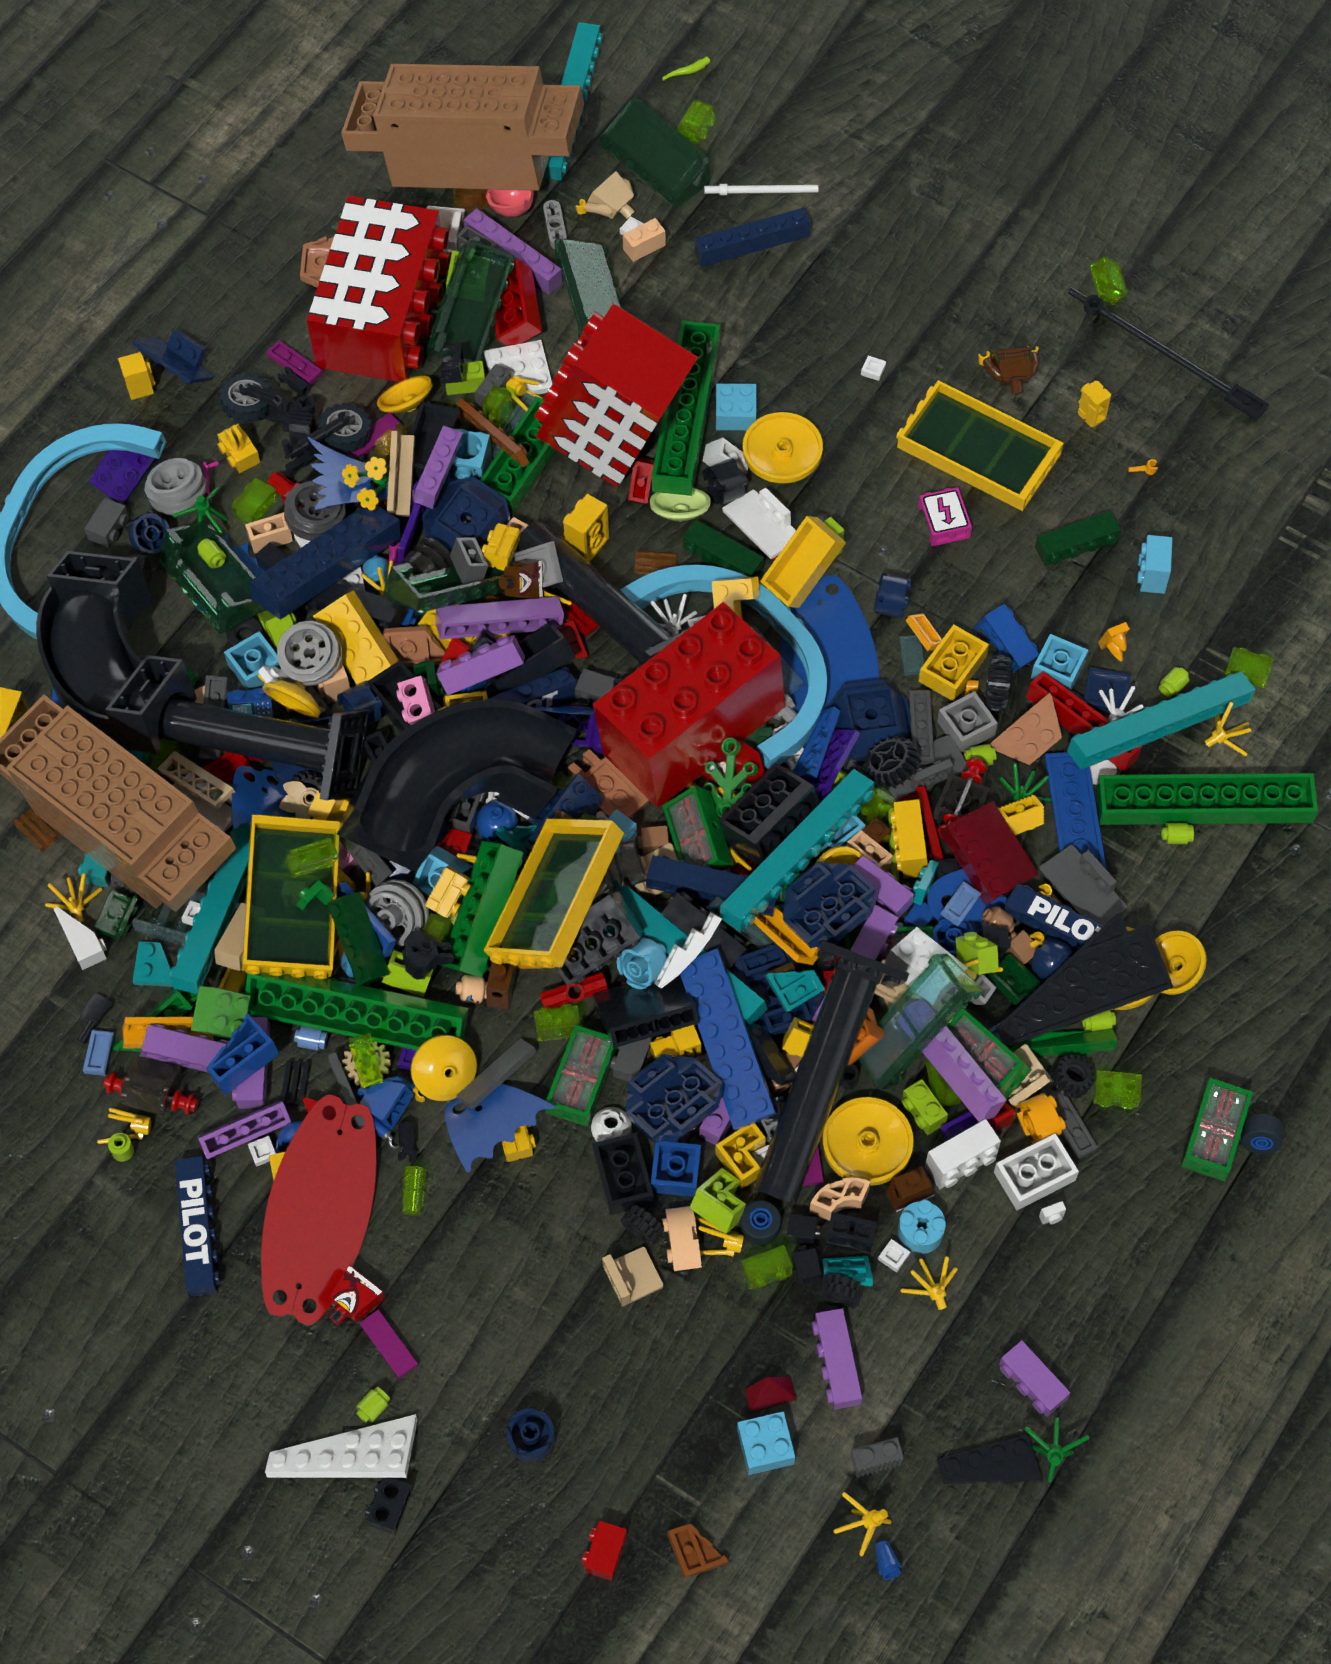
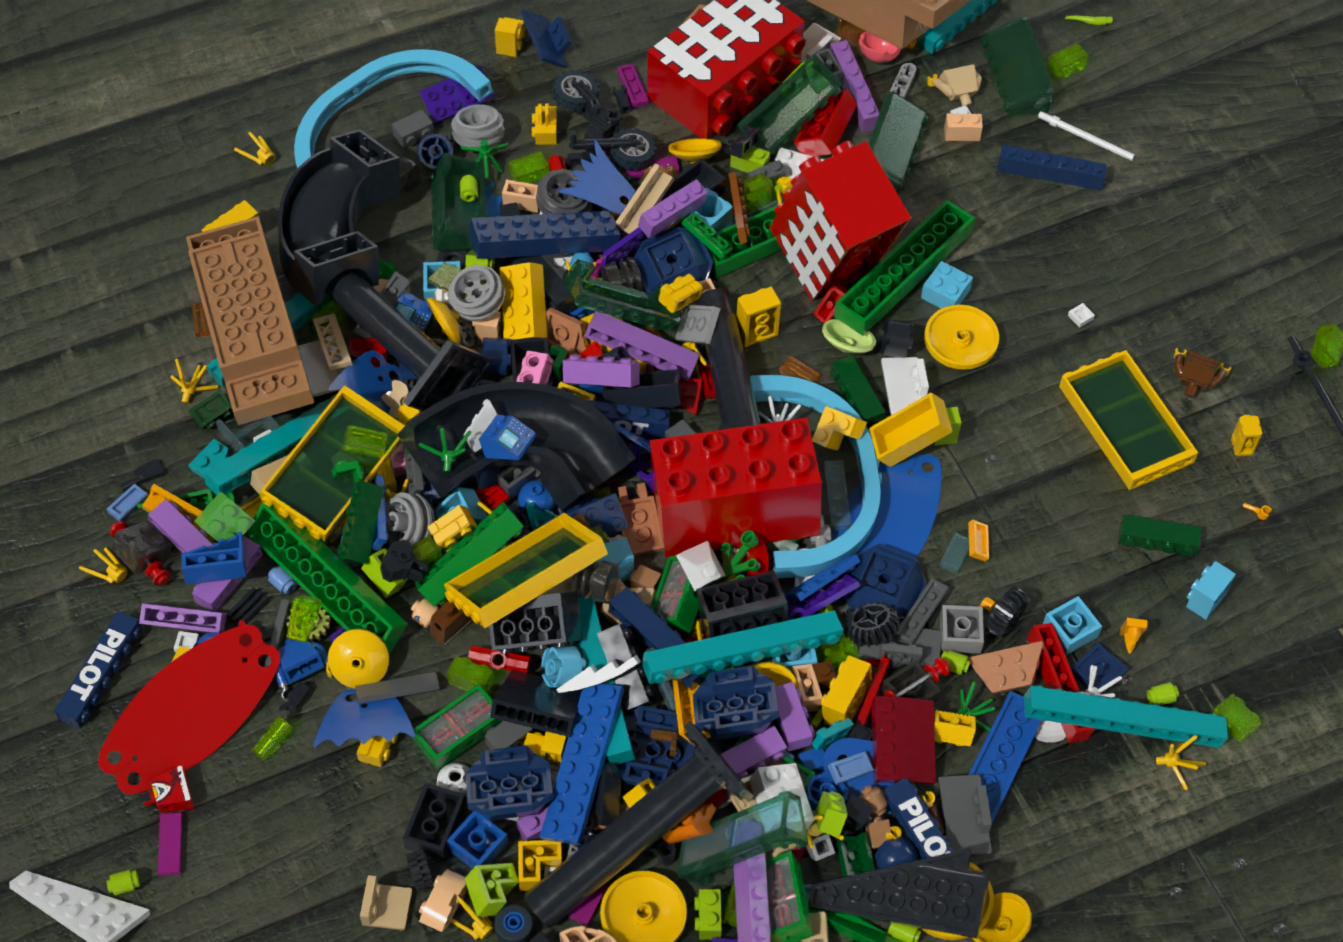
camera: 30 degrees right, 5 degrees down
white slope [53,907,107,970] -> none
lime brick [108,1133,134,1162] -> none
dark pink piece [201,461,219,502] -> none
yellow plant [342,457,389,510] -> none
dark grey brick [450,538,488,584] -> none
reddish brown torso [499,559,543,599] -> none
white slope [703,437,748,475] -> none
teal wing [764,970,825,1012] -> none
dark blue brick [874,573,911,618] -> none
panel [918,487,972,546] -> none
yellow brick [918,624,989,702] -> none
blue wedge [973,604,1039,673] -> none
green brick [1096,773,1318,825] -> none
lime brick [1161,823,1194,844] -> none
none -> green plant [419,427,471,471]
none -> clear yellow piece [428,262,462,291]
none -> white wing [463,399,498,452]
none -> blue slope [479,415,536,460]
none -> white slope [676,541,726,591]
none -> green tile [681,212,733,259]

